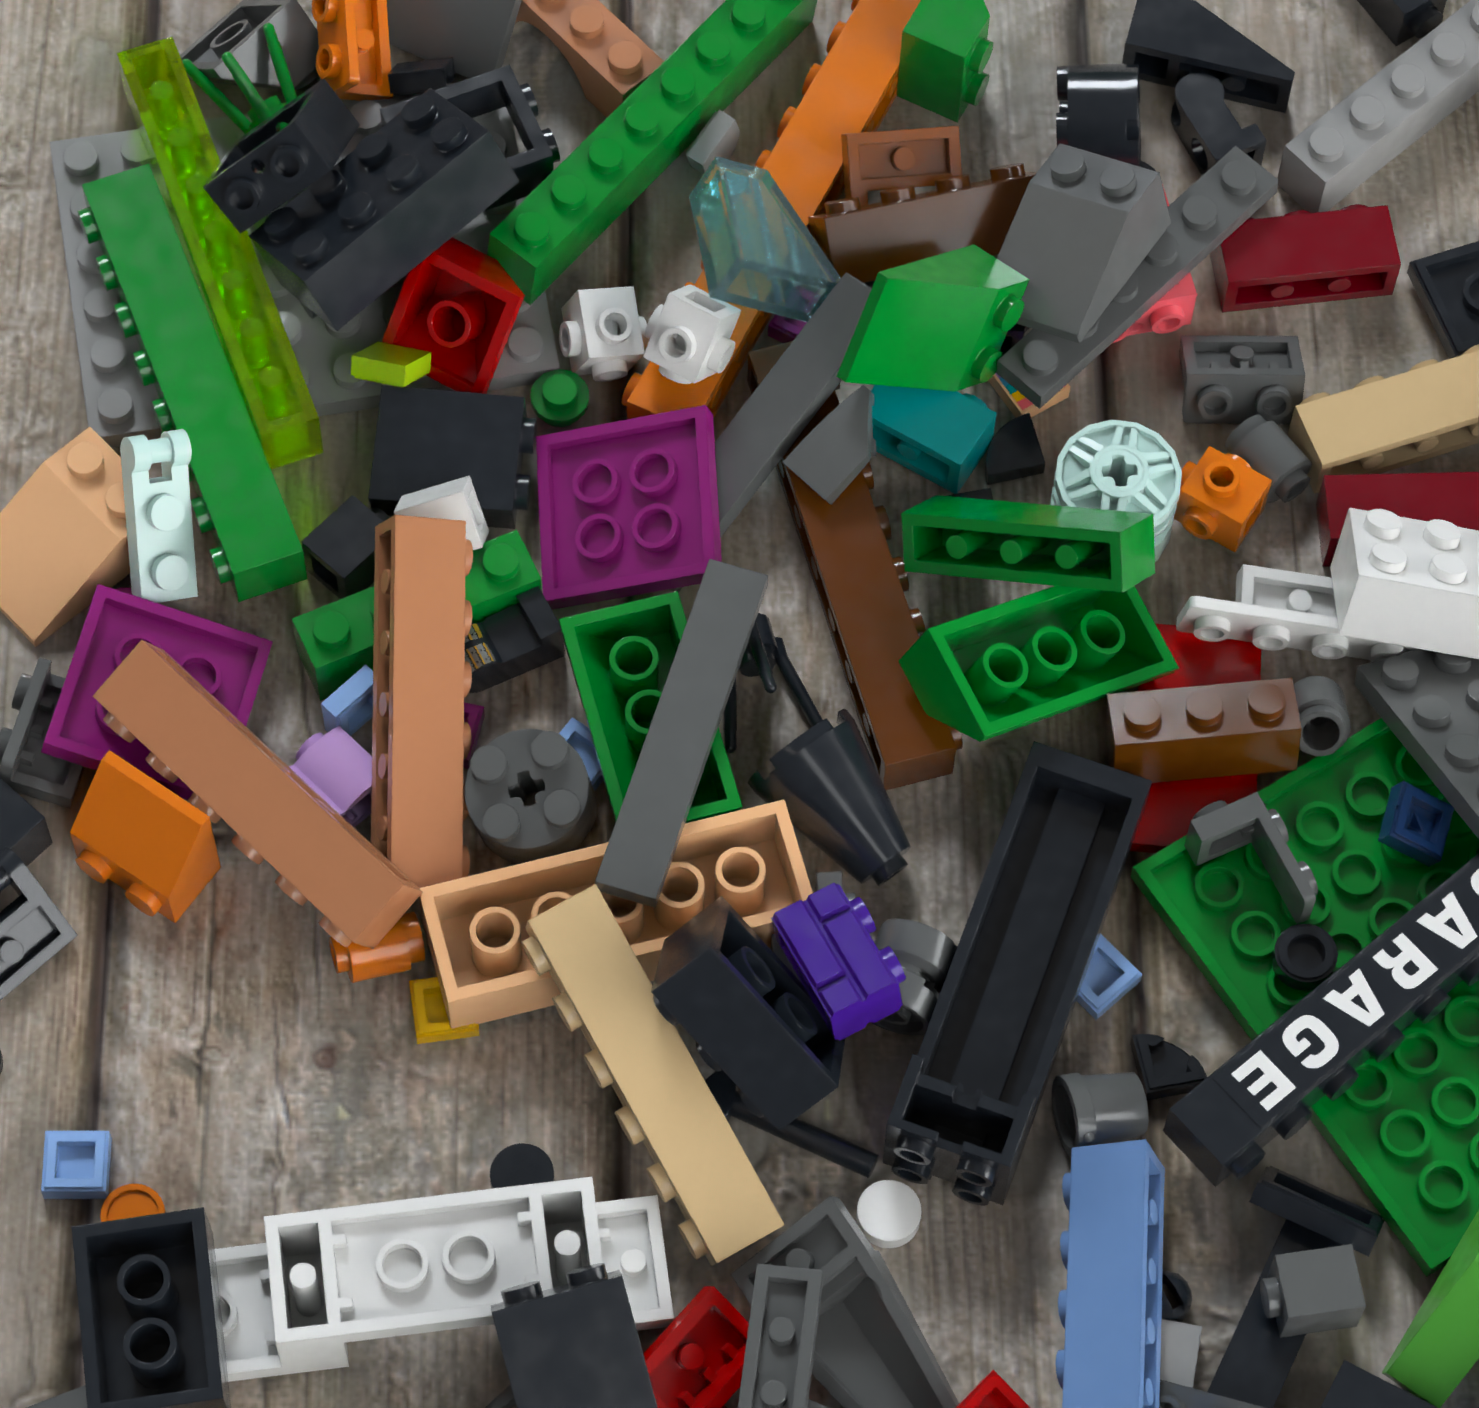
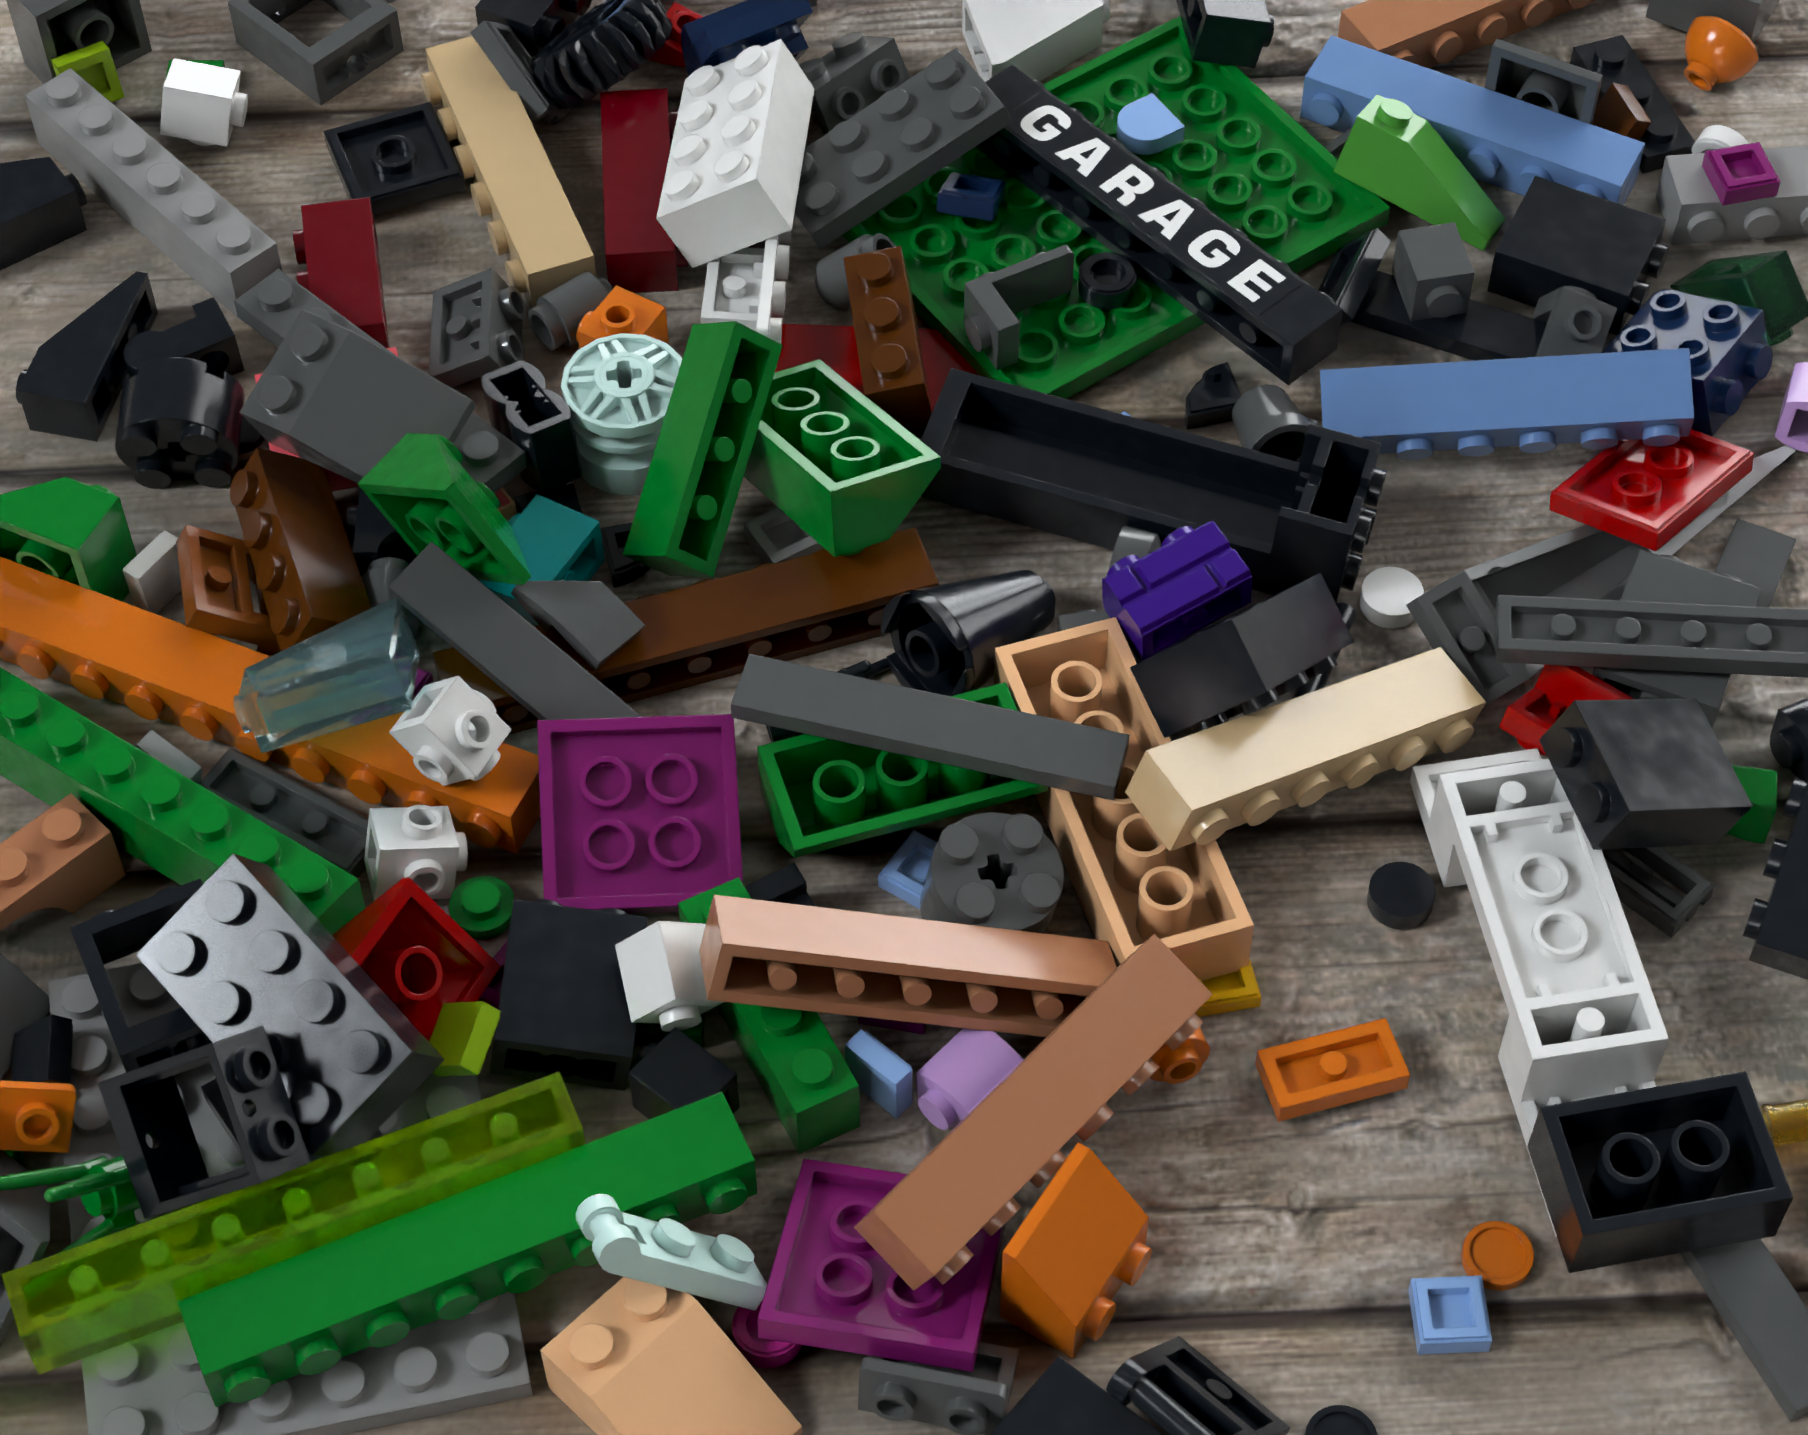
camera: 90 degrees left, 10 degrees down
none -> white tile [122,530,182,614]
none -> dark grey tile [199,747,368,878]
none -> black brick [481,360,583,492]
none -> orange plate [1255,1018,1410,1122]

